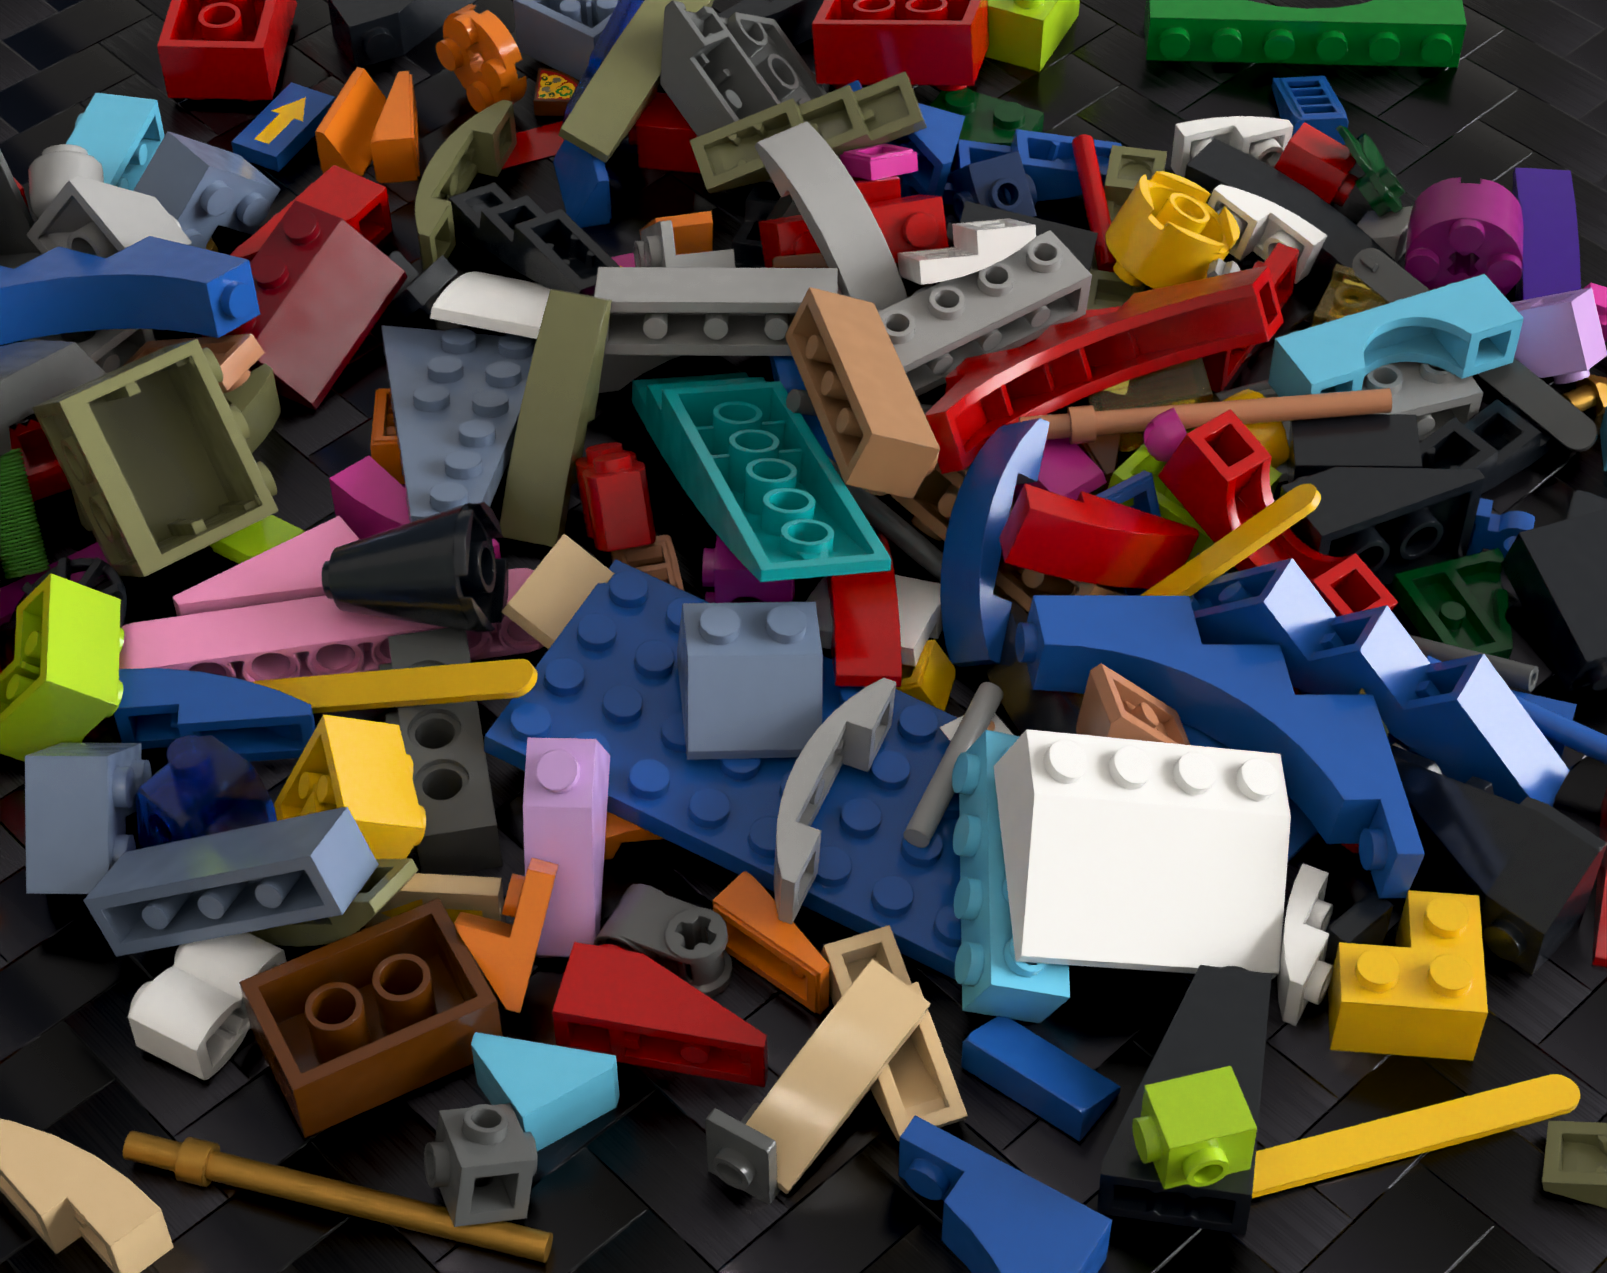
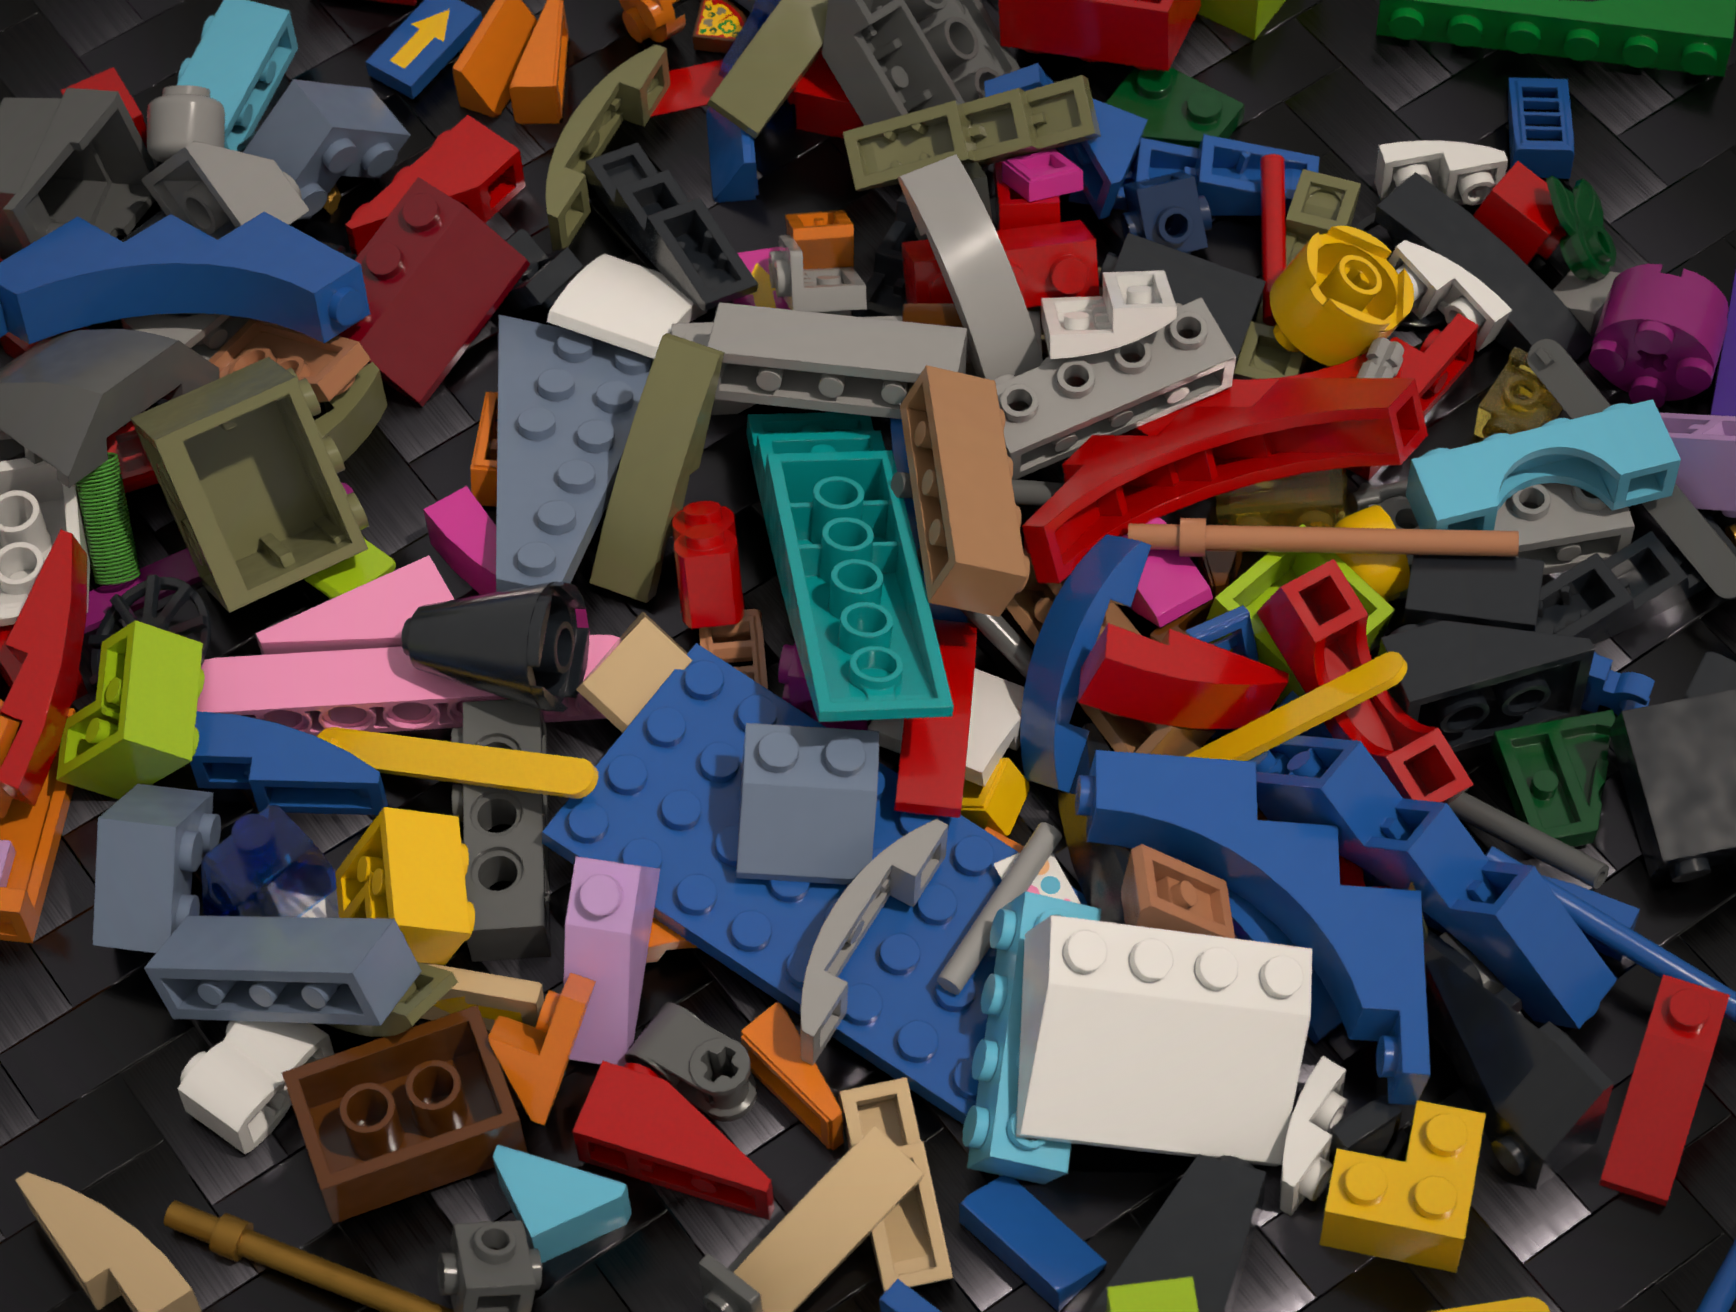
camera: 10 degrees right, 10 degrees up
dark pink hinge [1143,407,1187,462] -> none

